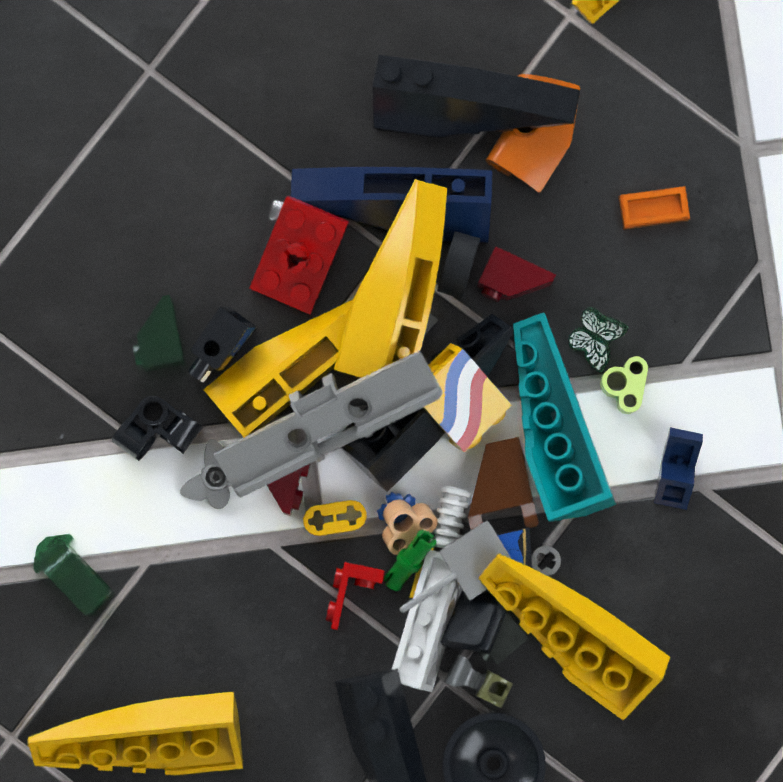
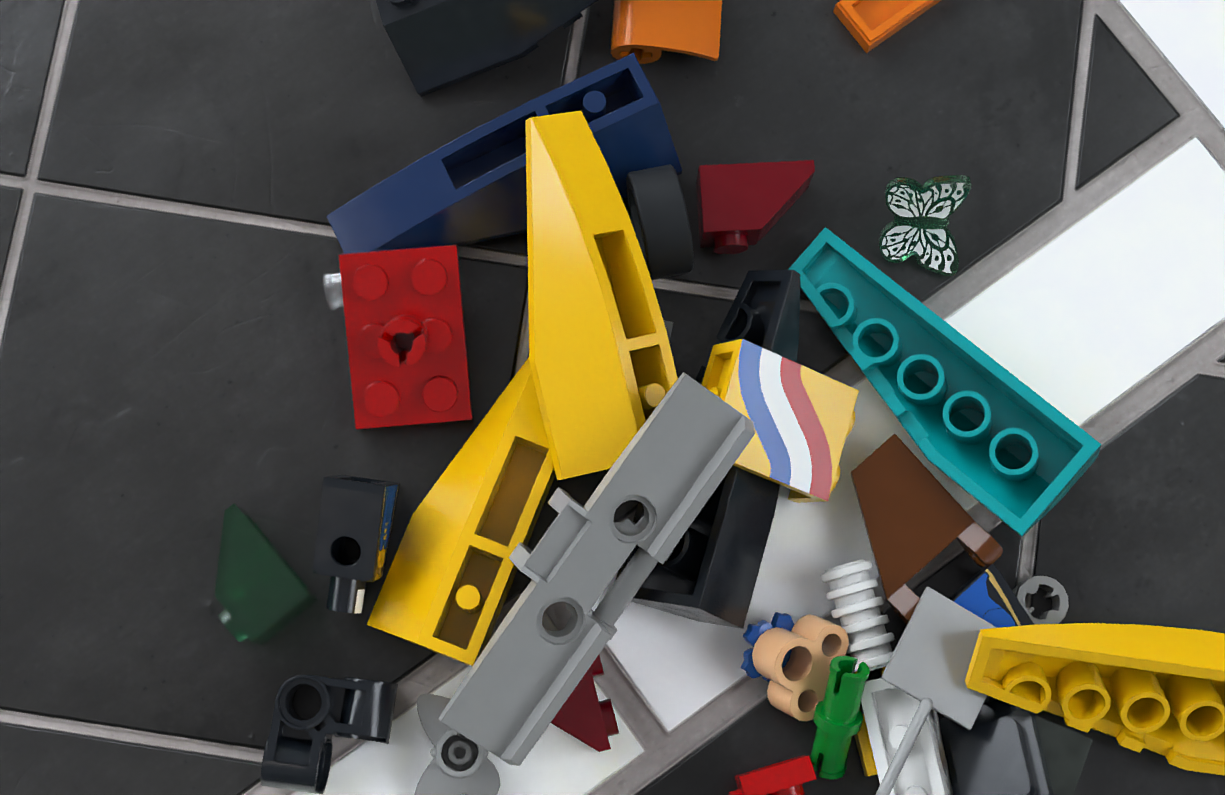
camera: 30 degrees left, 5 degrees down
yellow beam [303,500,367,536] -> none
yellowish green piece [600,356,648,414] -> none
dark blue slope [654,427,703,510] -> none

